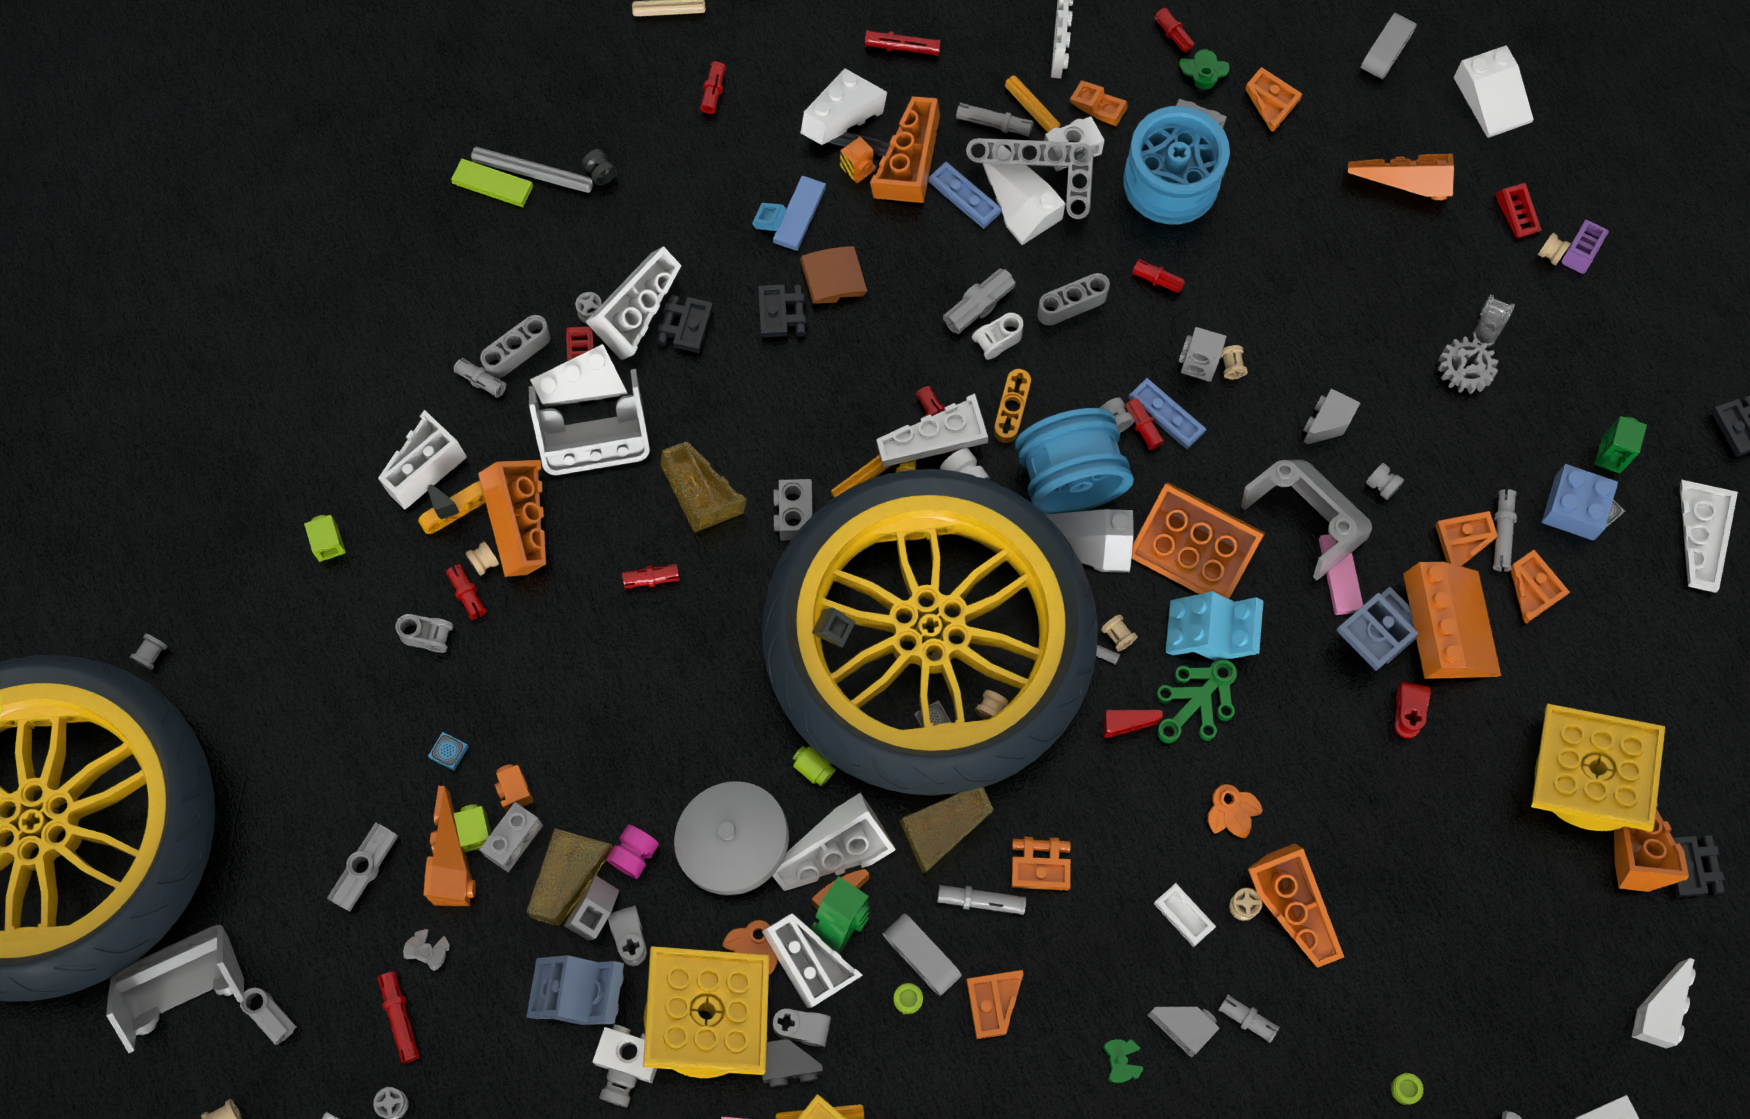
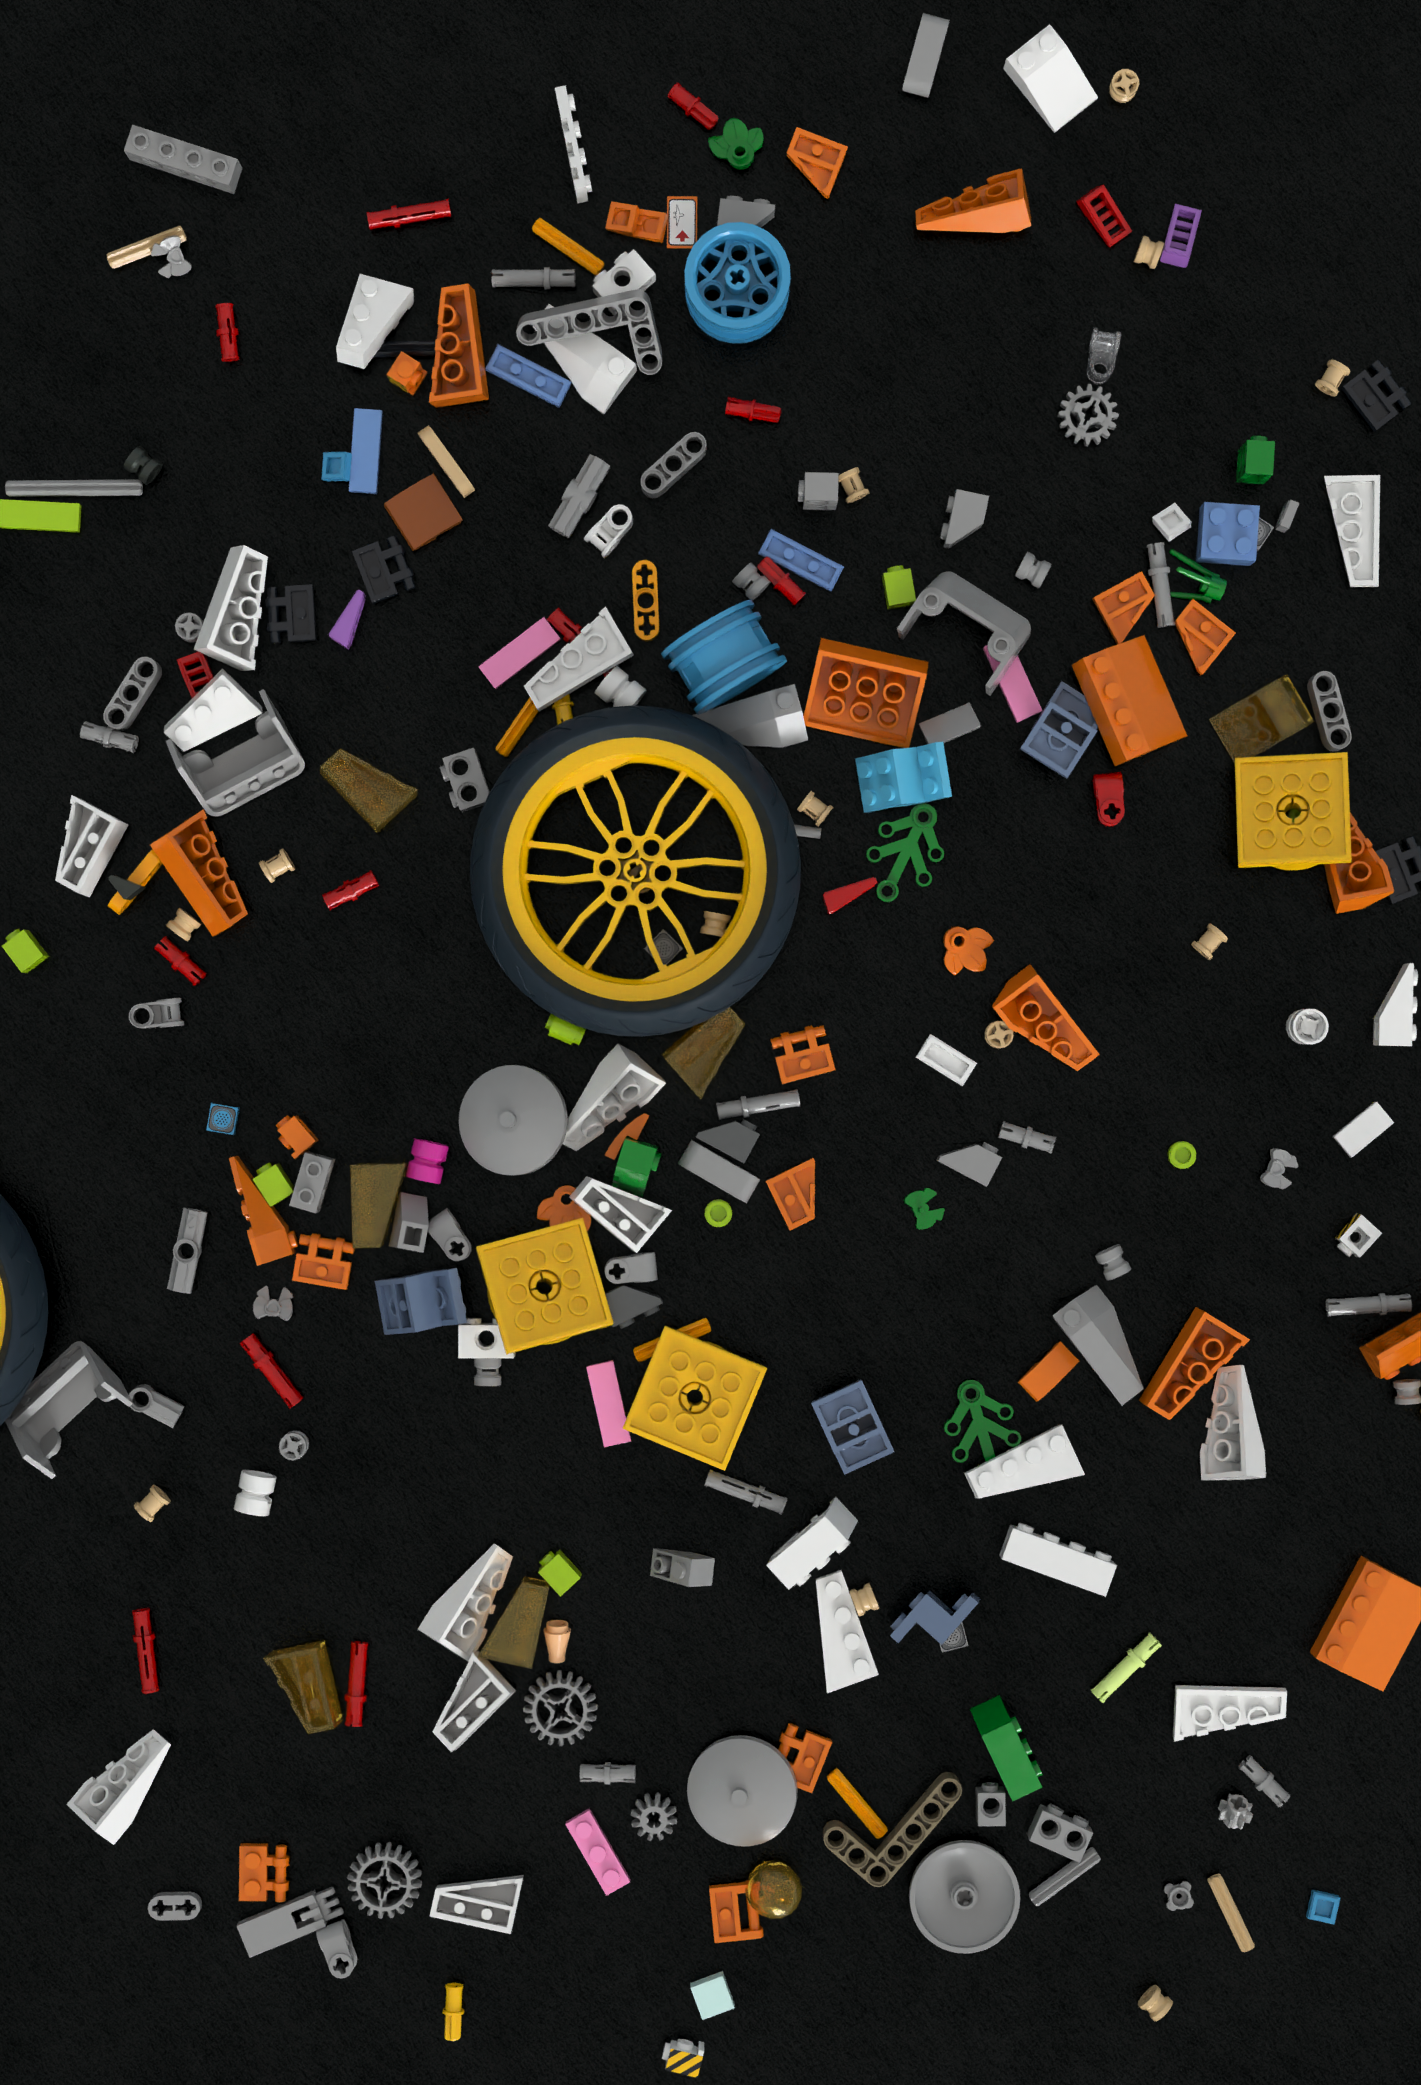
camera: 20 degrees left, 20 degrees up
pearl dark grey slope [812,607,855,647] -> none
none -> light grey piece [151,235,192,278]
none -> tan bush [259,848,295,883]
none -> orange plate [292,1233,355,1290]
none -> medium lavender slope [329,590,366,650]
none -> tan beam [418,425,475,498]
none -> bright pink tile [479,617,561,690]
none -> white sticker [667,196,697,249]
none -> dark grey slope [696,1119,760,1163]
none -> lime brick [882,565,916,609]
none -> light grey slope [919,702,981,744]
none -> tan wheel [1109,69,1139,103]
none -> white plate [1152,503,1191,542]
none -> green plant [1169,549,1227,604]
none -> tan bush [1191,923,1228,960]
none -> clear yellow slope [1209,674,1314,764]
none -> light grey tile [1275,500,1299,533]
none -> white wheel [1286,1009,1329,1044]
none -> light grey beam [1307,671,1352,751]
none -> tan bush [1315,359,1351,397]

